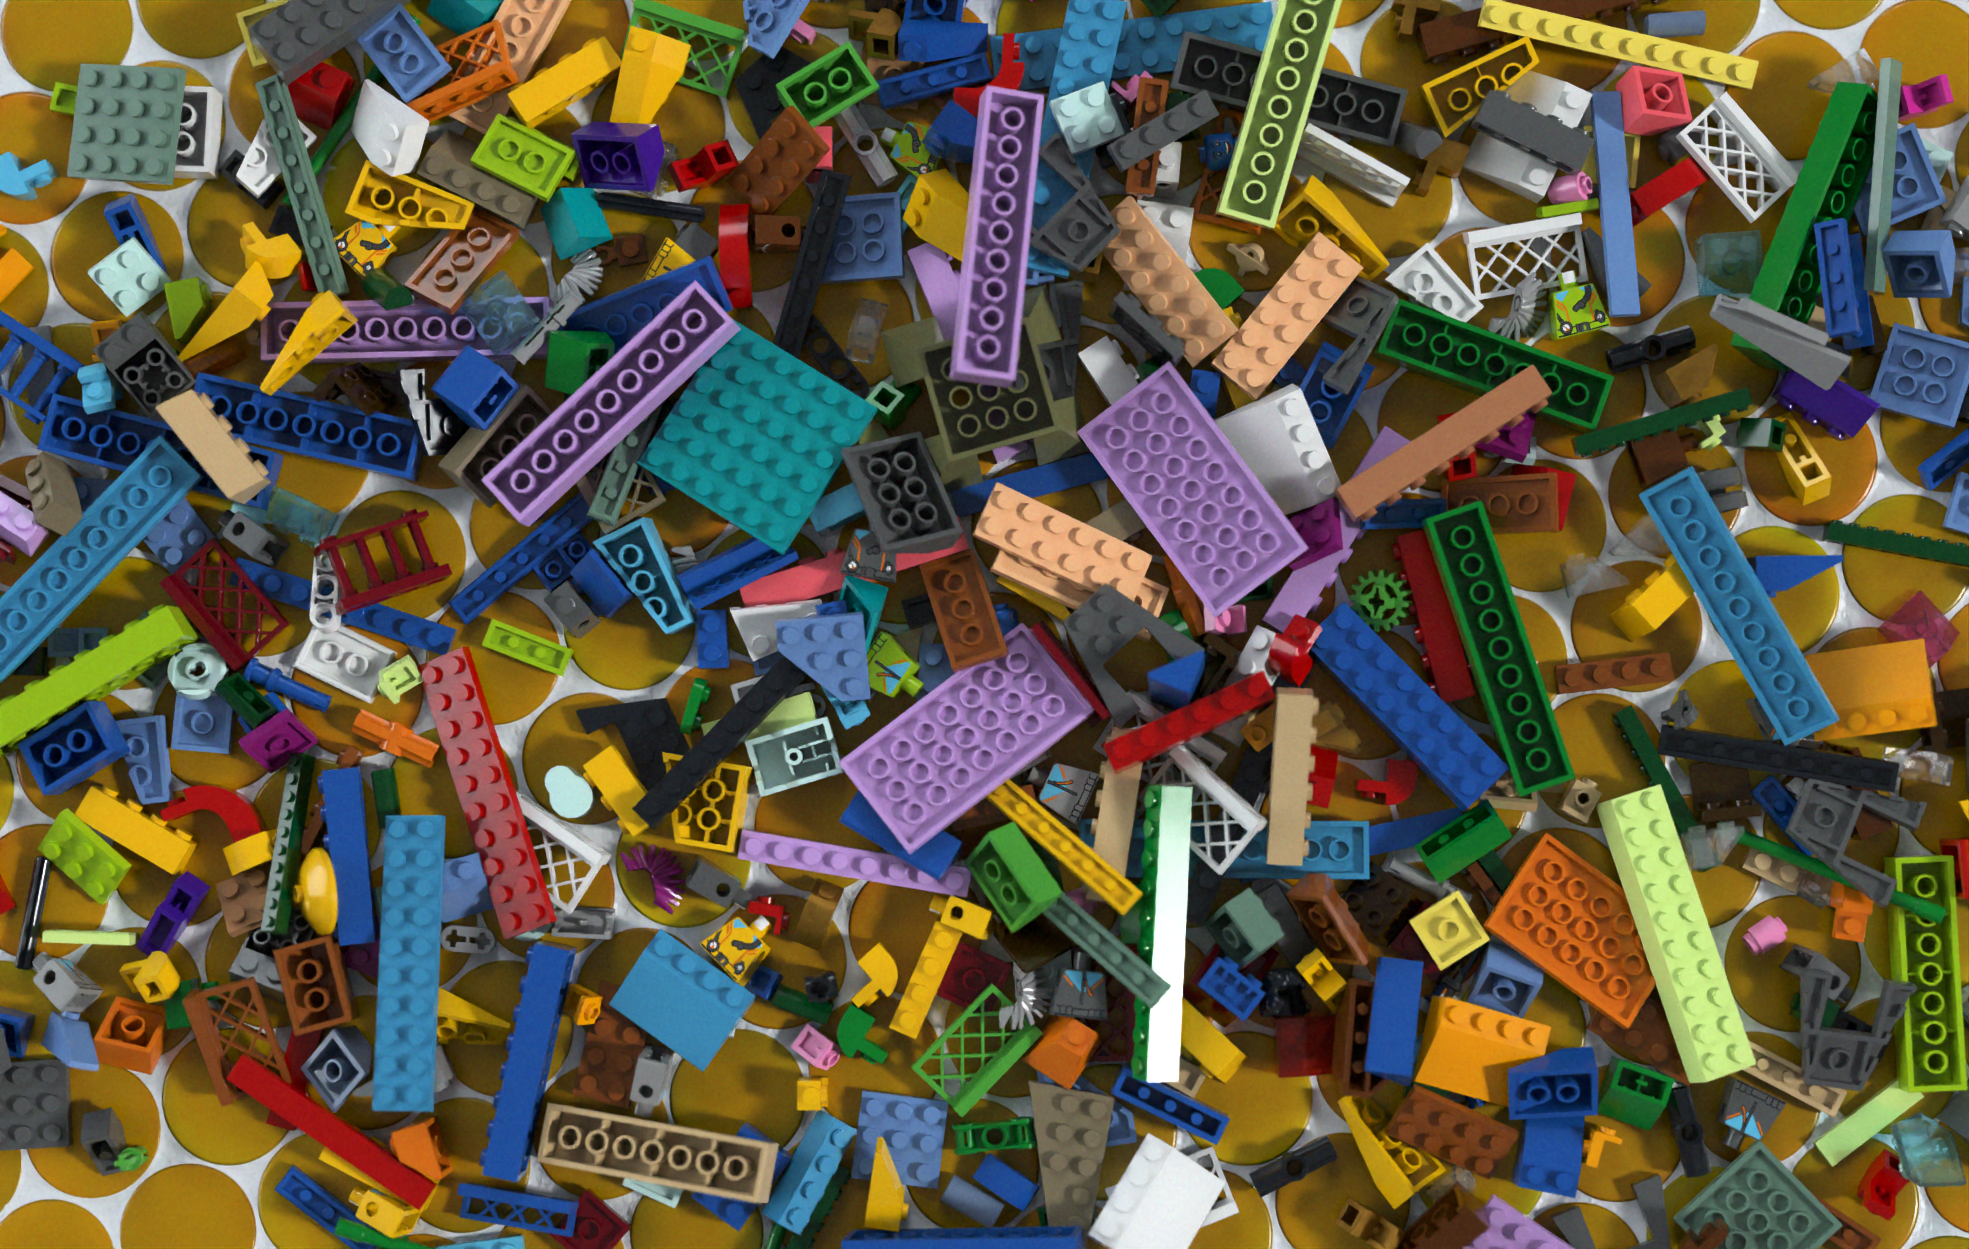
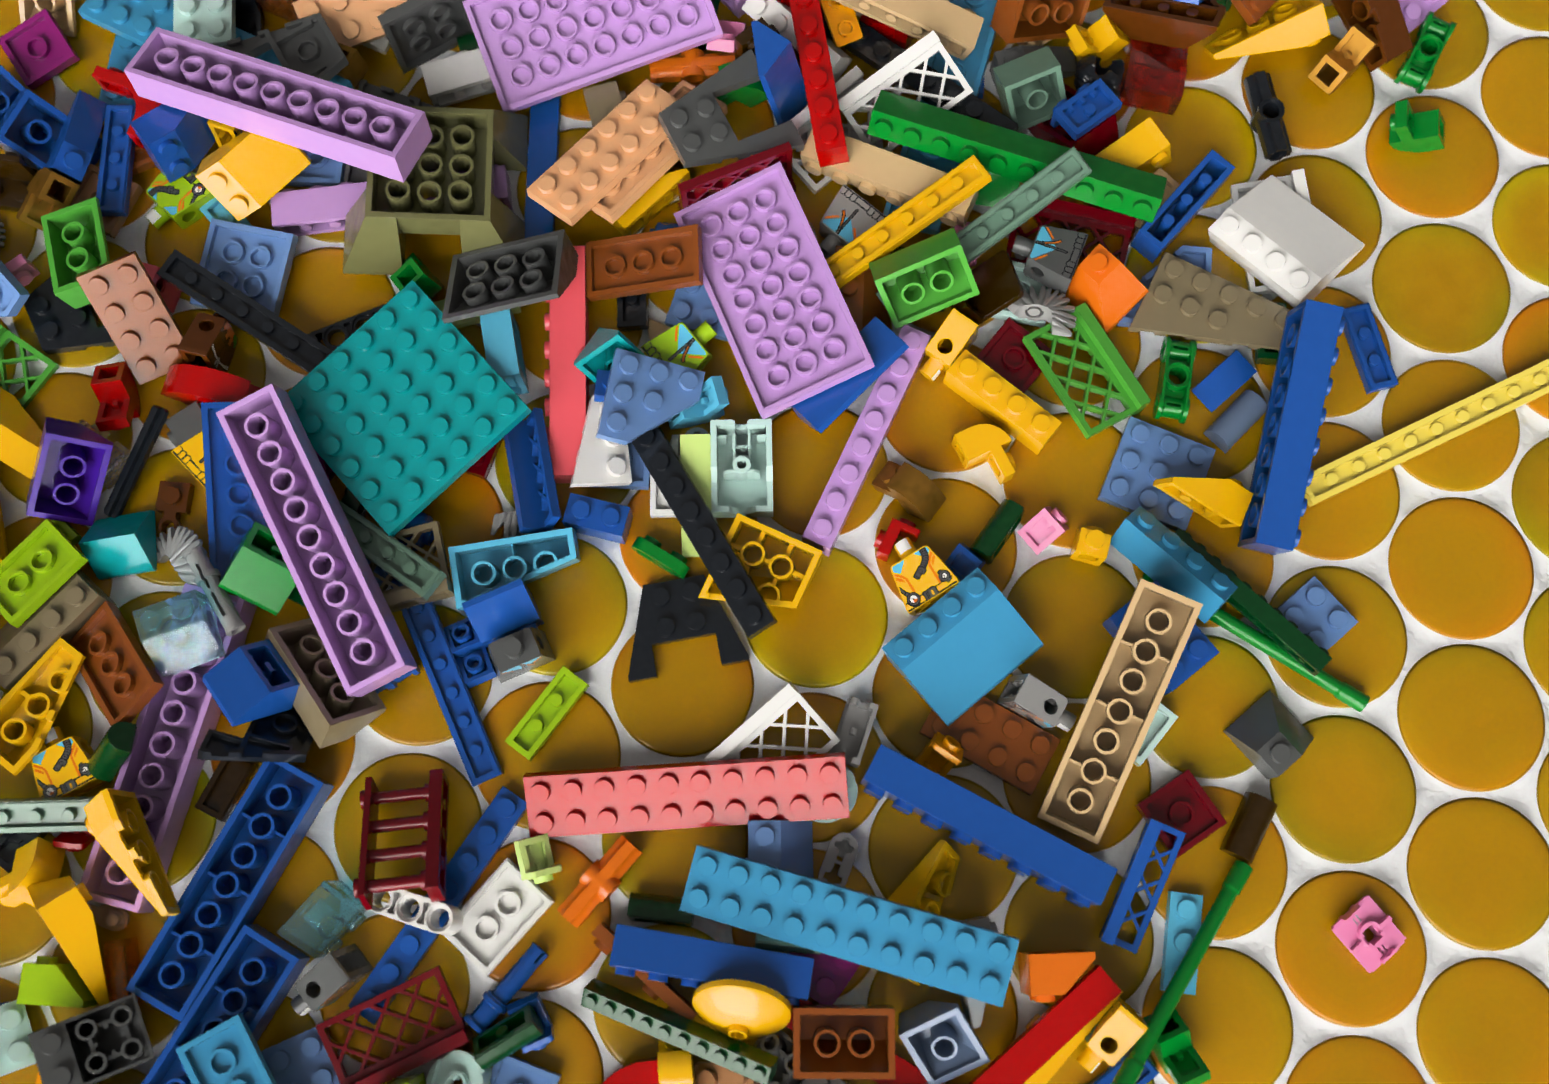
camera: 75 degrees left, 10 degrees down
tan slope [156,390,271,504] -> none
magenta plate [238,708,319,774] -> none
dark brown bracket [311,362,398,416] -> none
light aqua piece [545,766,597,818] -> none
yellow brick [583,745,650,837] -> none
magenta hair [620,845,685,914] -> none
dark grey torso [685,855,753,910] -> none
black piece [805,970,839,1003] -> none
white piece [833,104,899,189] -> none
green brick [837,1002,889,1065] -> none
dark grey torso [840,521,897,584] -> none
clear slope [845,298,889,364] -> none

